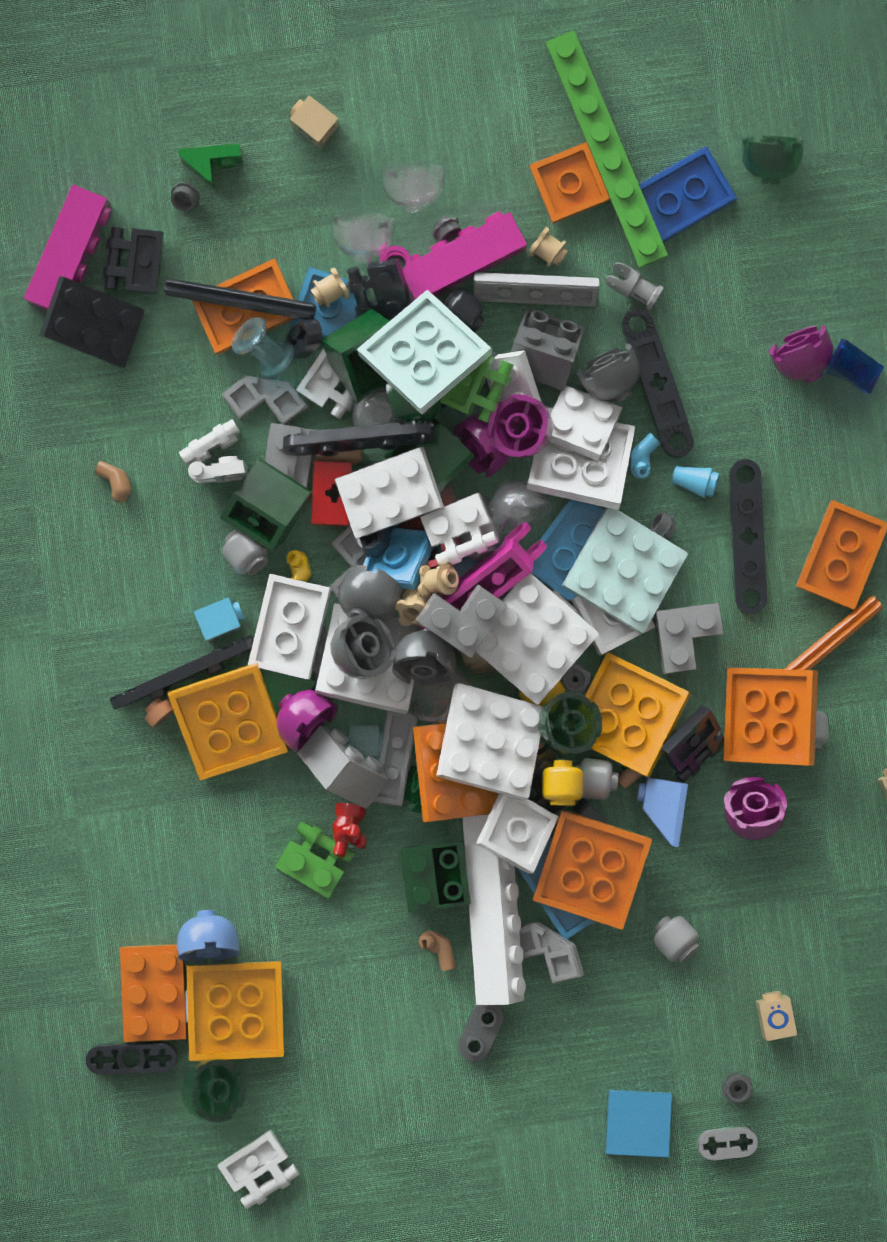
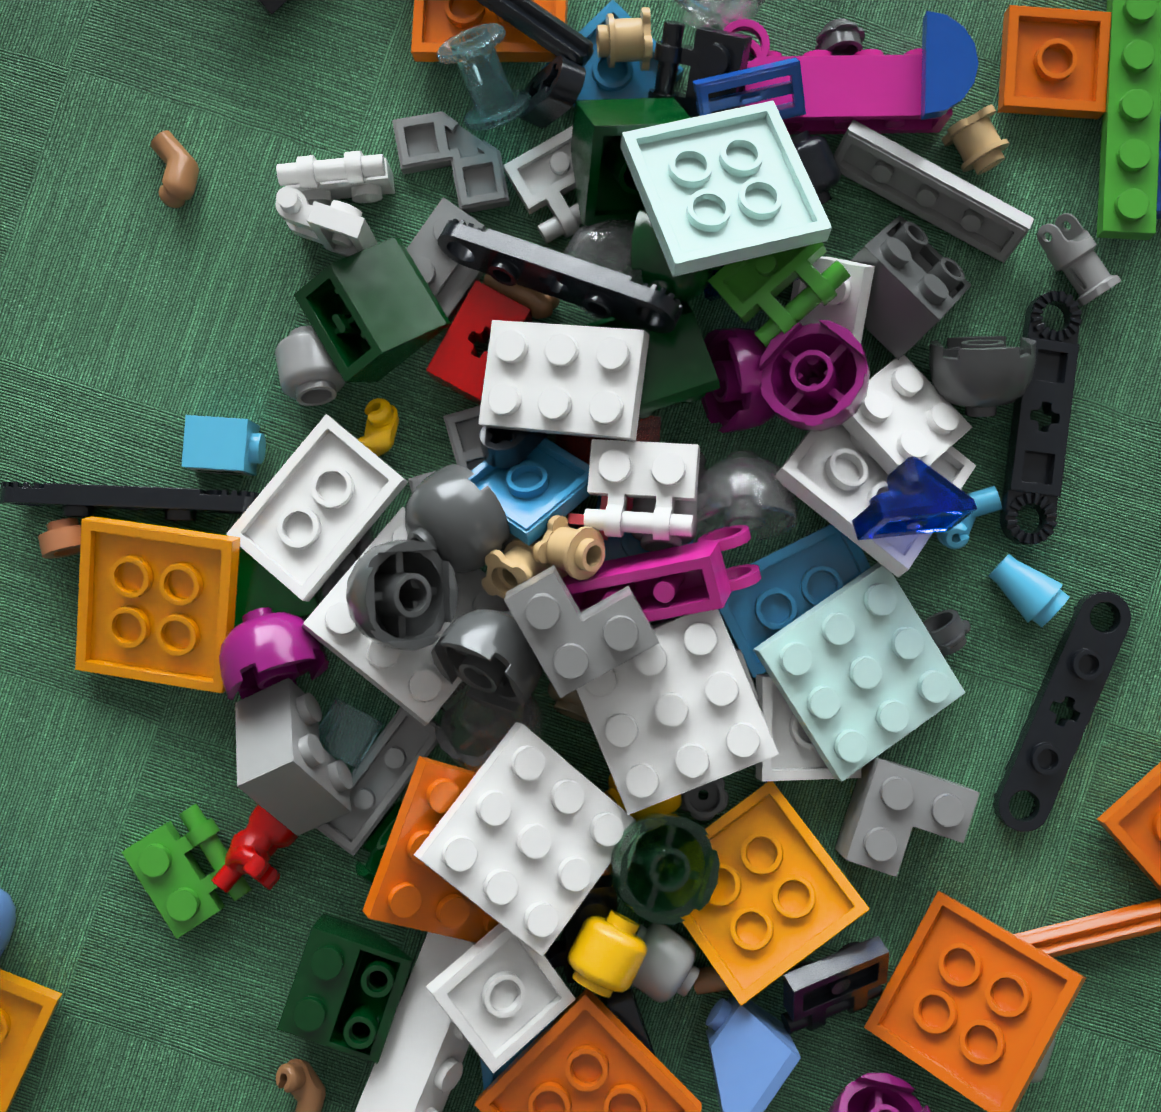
camera: 30 degrees right, 0 degrees up
none -> blue tile [693,57,806,120]
none -> clear blue slope [852,456,977,540]
none -> blue tile [921,11,979,120]

